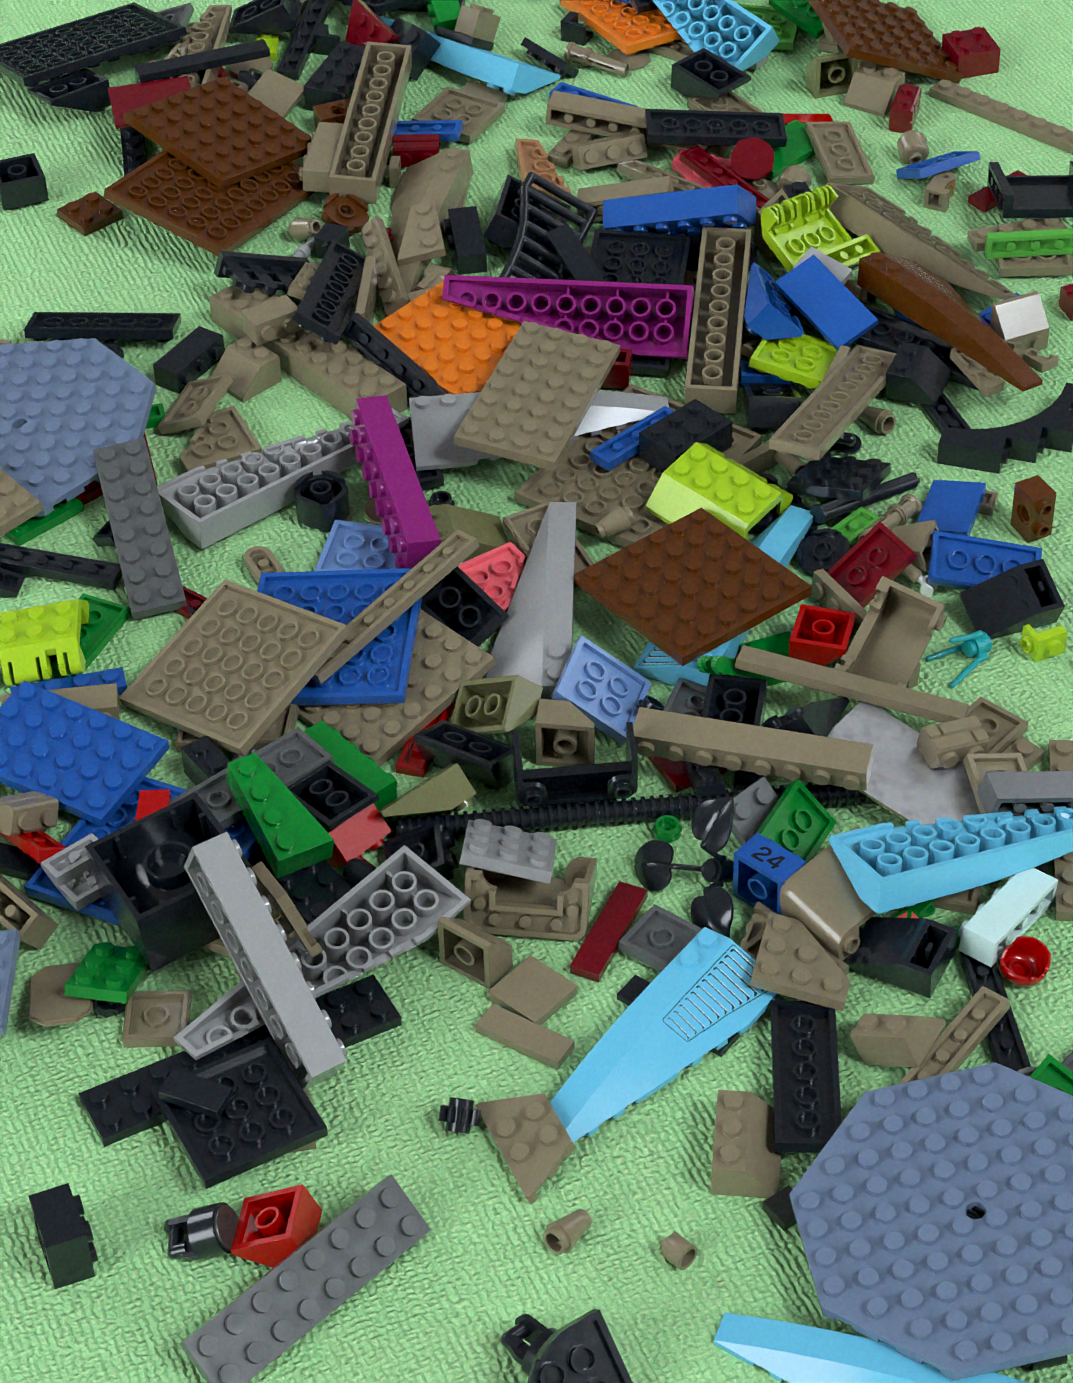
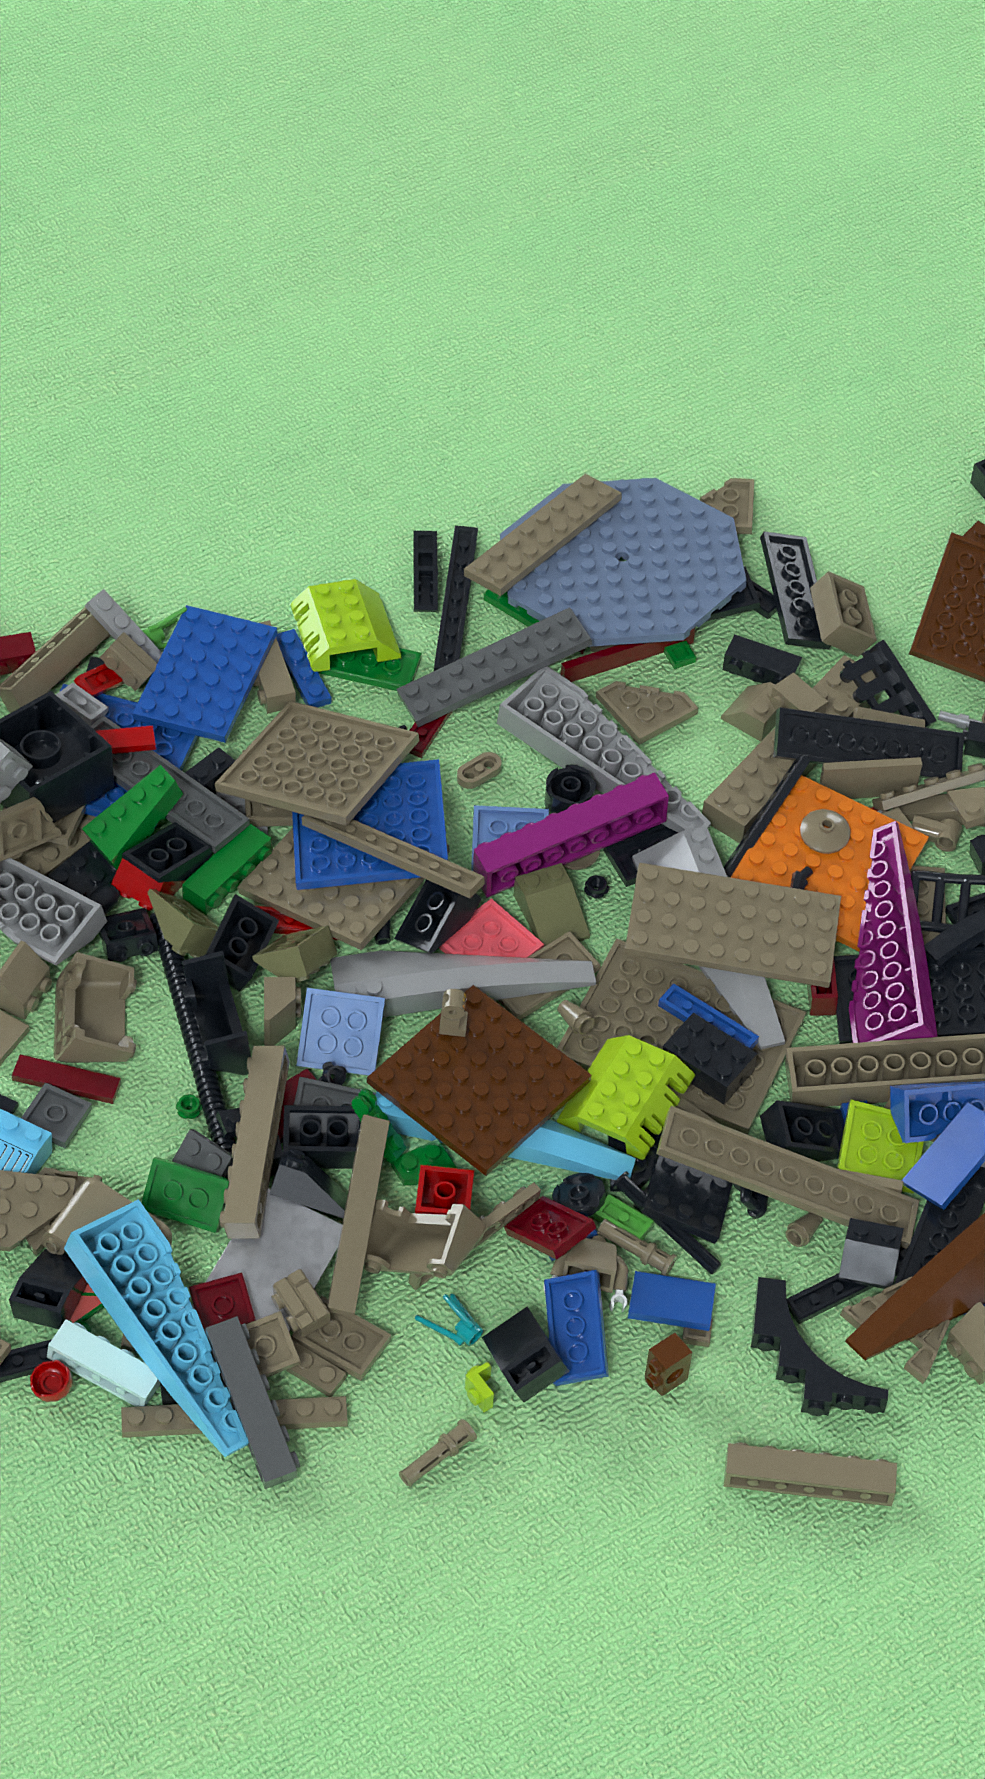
camera: 75 degrees right, 10 degrees up
dark tan plate [157,373,233,435] -> none
light grey plate [459,819,557,884] -> none
black plant [634,797,734,938] -> none
blue brick [733,833,806,915] -> none
none -> dark red tile [189,1272,256,1334]
none -> dark tan leg [439,989,468,1037]
none -> black bar [790,866,813,890]
none -> dark tan dish [800,809,850,854]
none -> dark tan brick [810,571,877,657]

